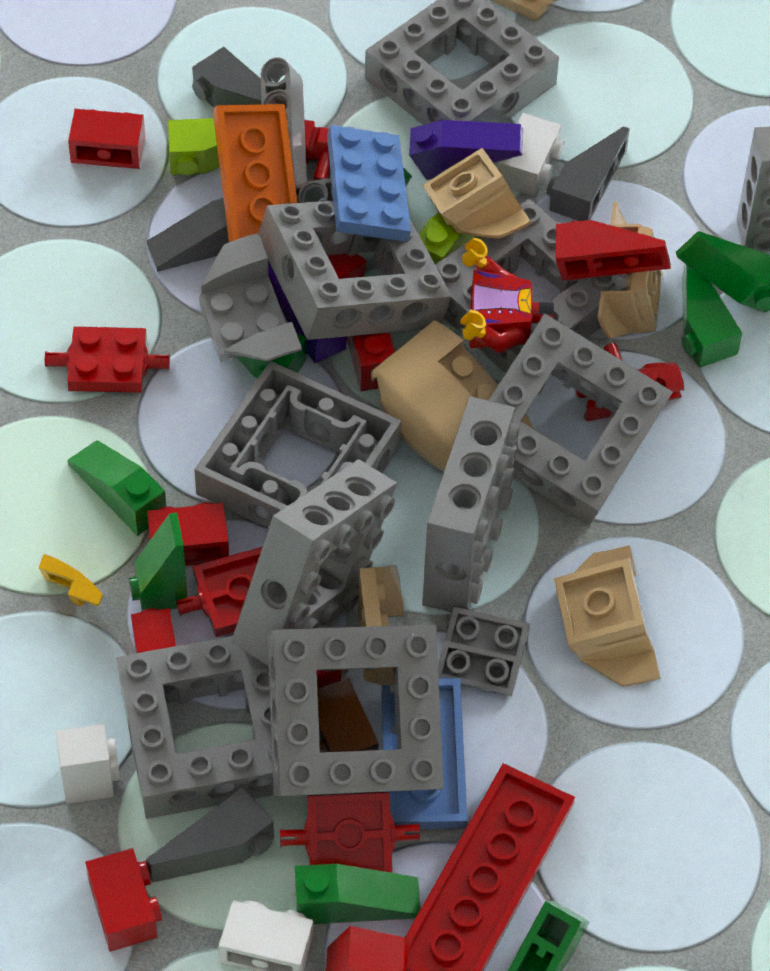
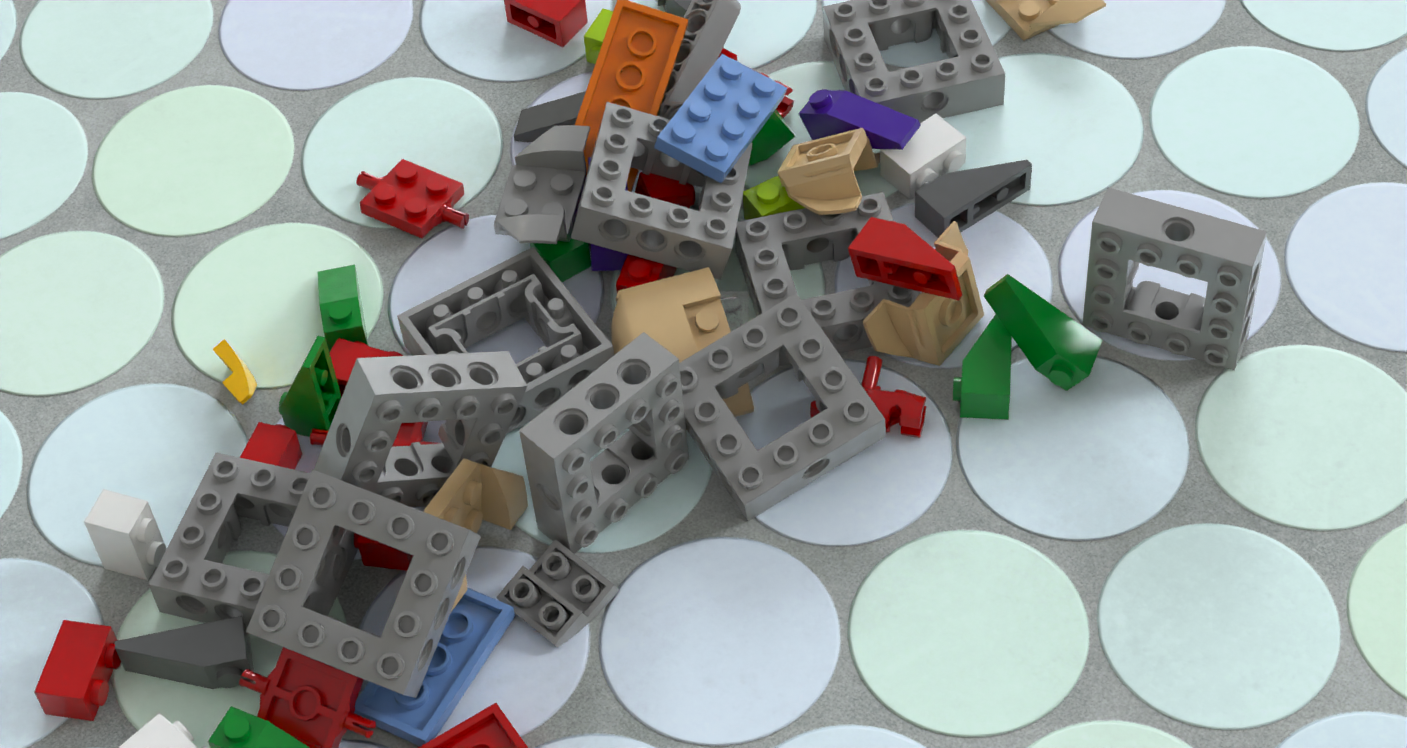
camera: 35 degrees right, 5 degrees down
reddish brown brick [317,678,379,753] -> none
torso [460,238,554,353] -> none
tan piece [554,545,661,687] -> none

